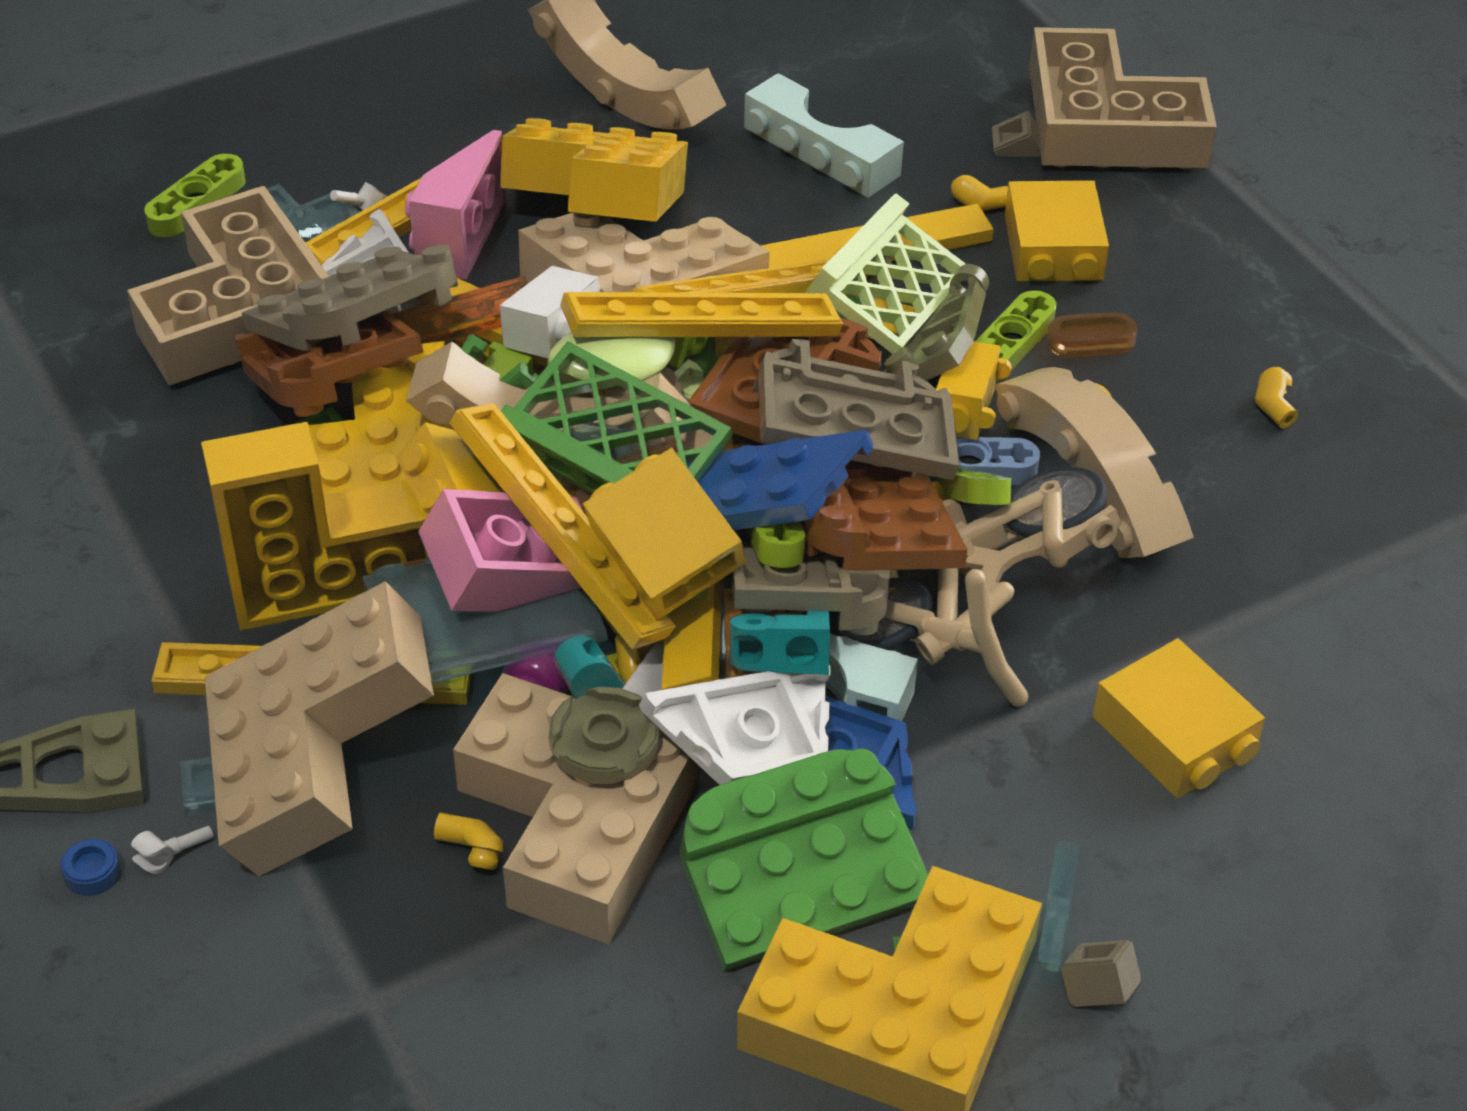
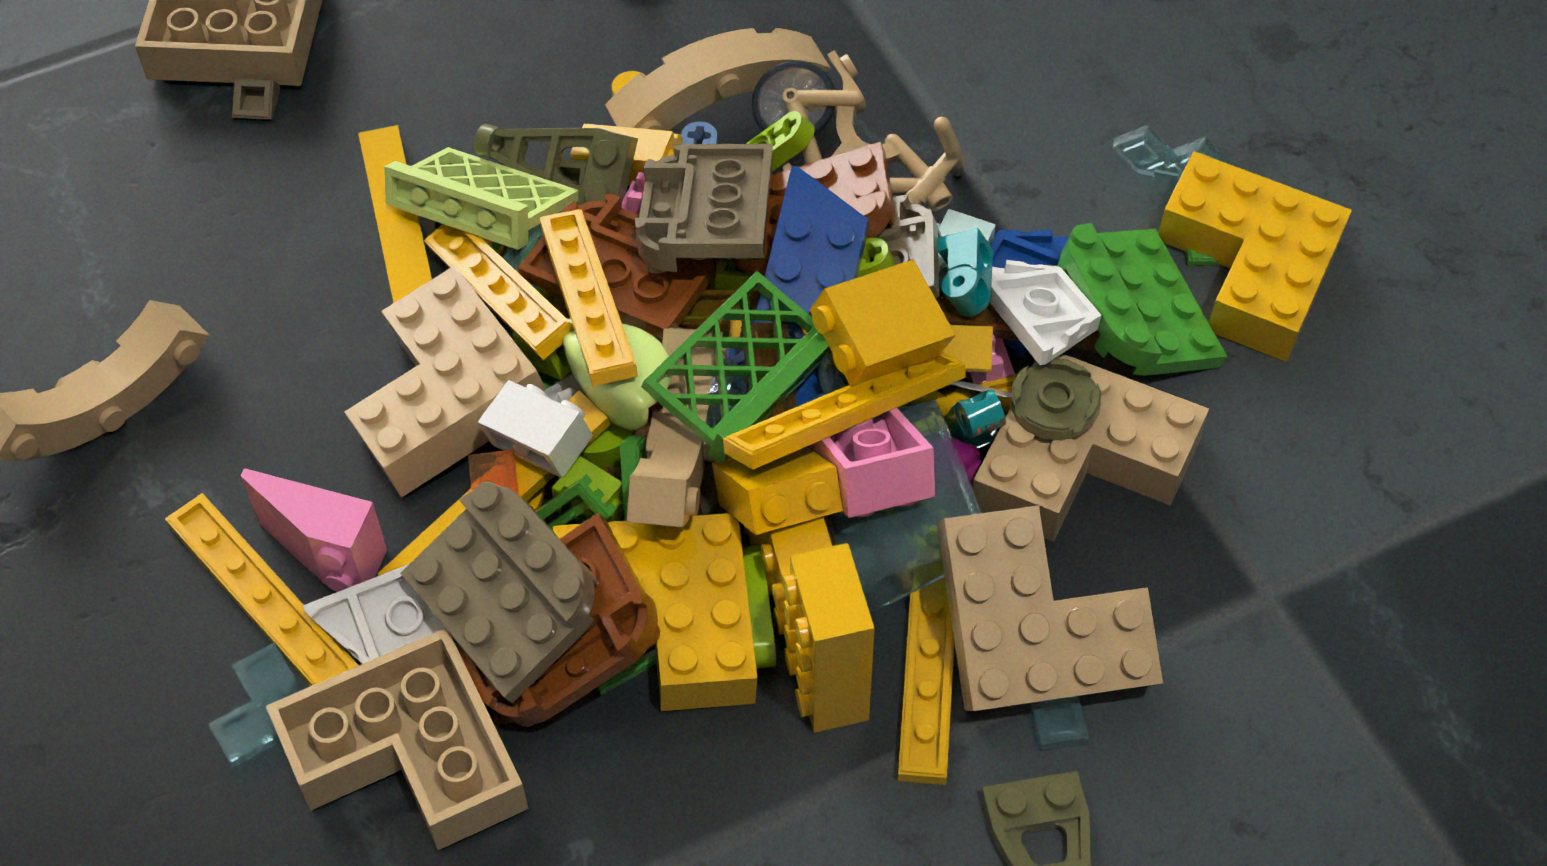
camera: 85 degrees left, 10 degrees up
blue tile [60,839,121,896] -> none
white hand [131,826,214,874] -> none
lime beam [144,154,246,238] -> none
white hand [330,182,387,210] -> none
yellow arm [434,813,503,870] -> none
yellow brick [500,118,688,222] -> none
light aqua arch [744,73,904,198] -> none
yellow arm [951,175,1008,211] -> none
lime beam [975,291,1056,382] -> none
yellow brick [1005,181,1109,281] -> none
clear orange tile [1047,312,1138,357] -> none
dark tan slope [1061,940,1141,1007] -> none
yellow brick [1092,638,1265,799] -> none

